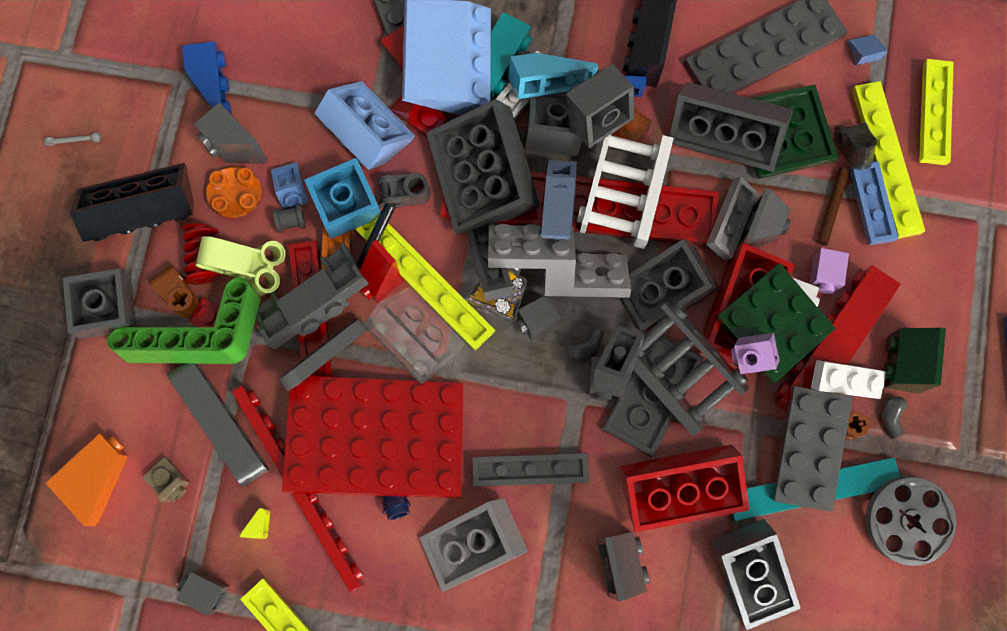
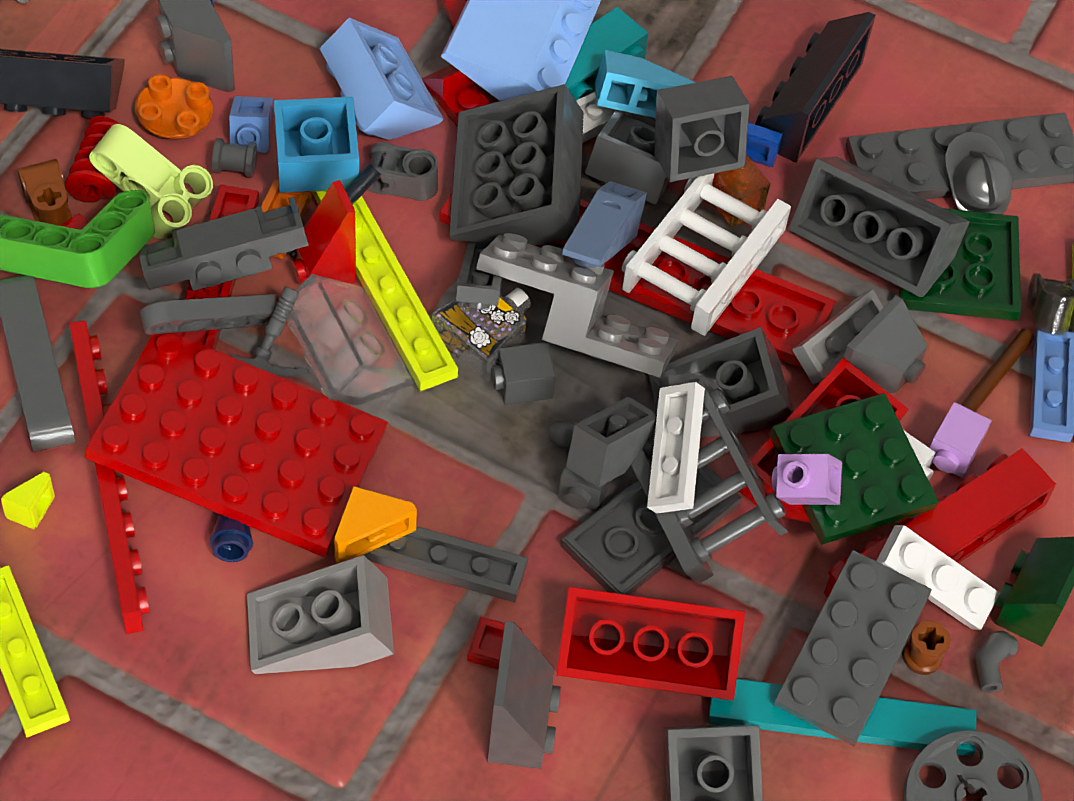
camera: 15 degrees right, 20 degrees down
none -> dark grey piece [231,286,309,376]
none -> light orange slope [334,487,417,564]
none -> red tile [467,616,522,670]
none -> white plate [647,382,705,513]
none -> dark grey piece [945,132,1012,214]

